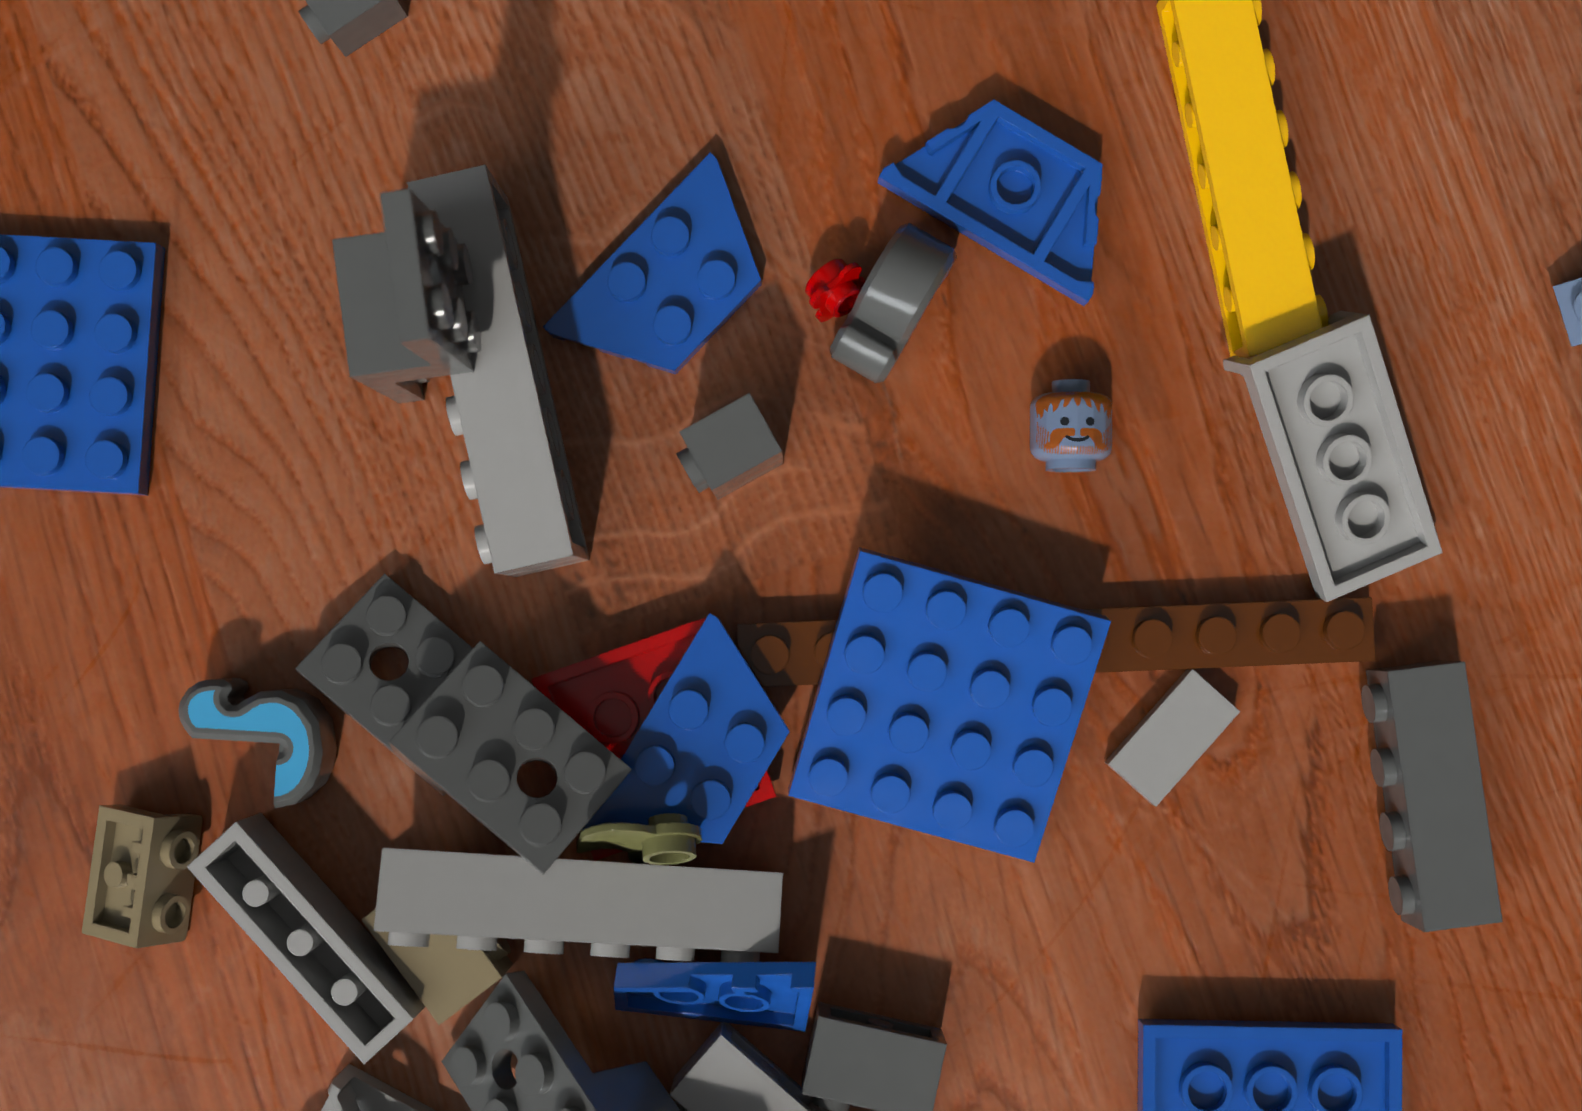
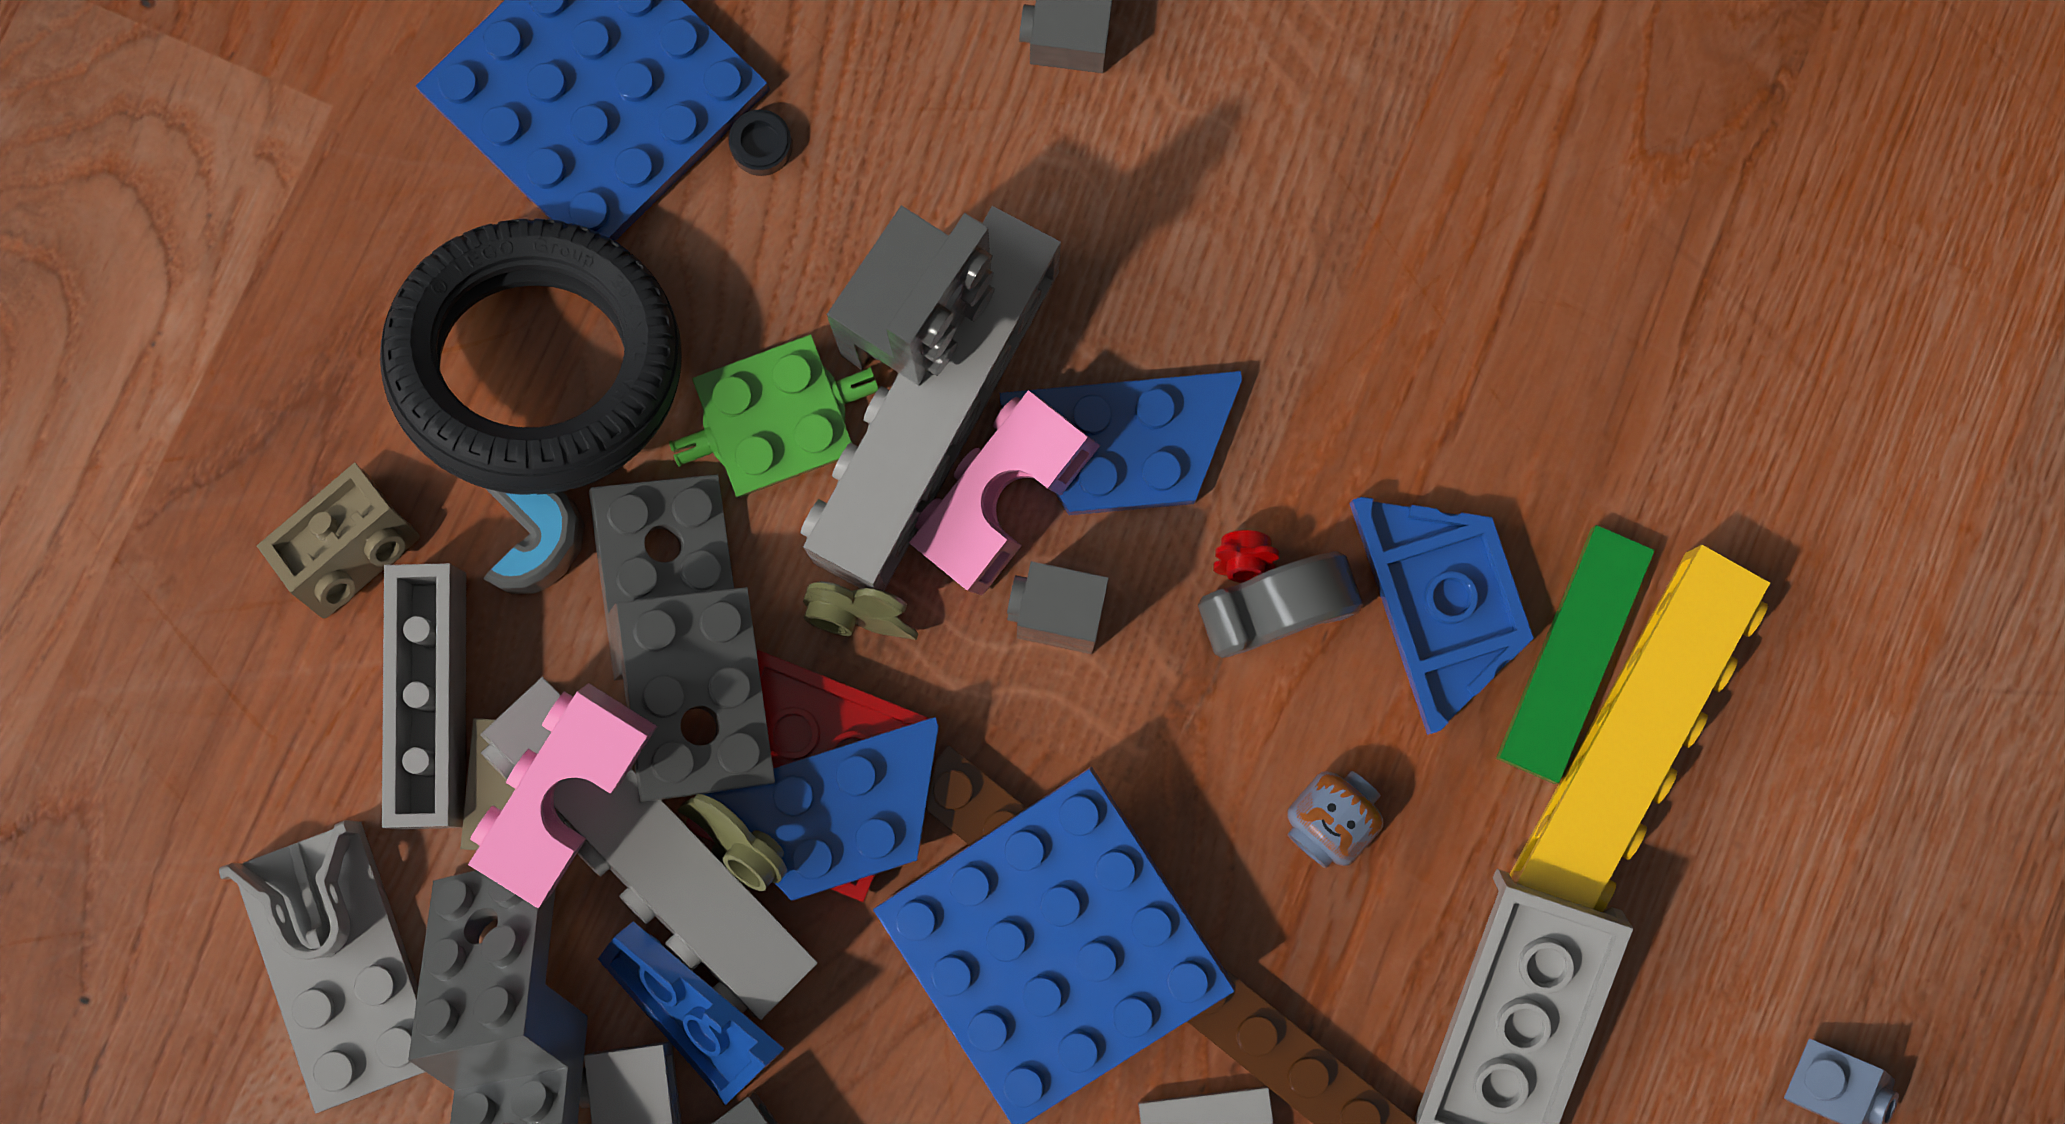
camera: 35 degrees right, 5 degrees down
none -> black tyre [380,218,682,495]
none -> bright pink arch [468,683,657,908]
none -> bright green plate [669,334,879,498]
none -> black tile [729,109,793,176]
none -> olive plate [803,581,918,640]
none -> bright pink arch [909,390,1100,595]
none -> green tile [1495,525,1655,784]

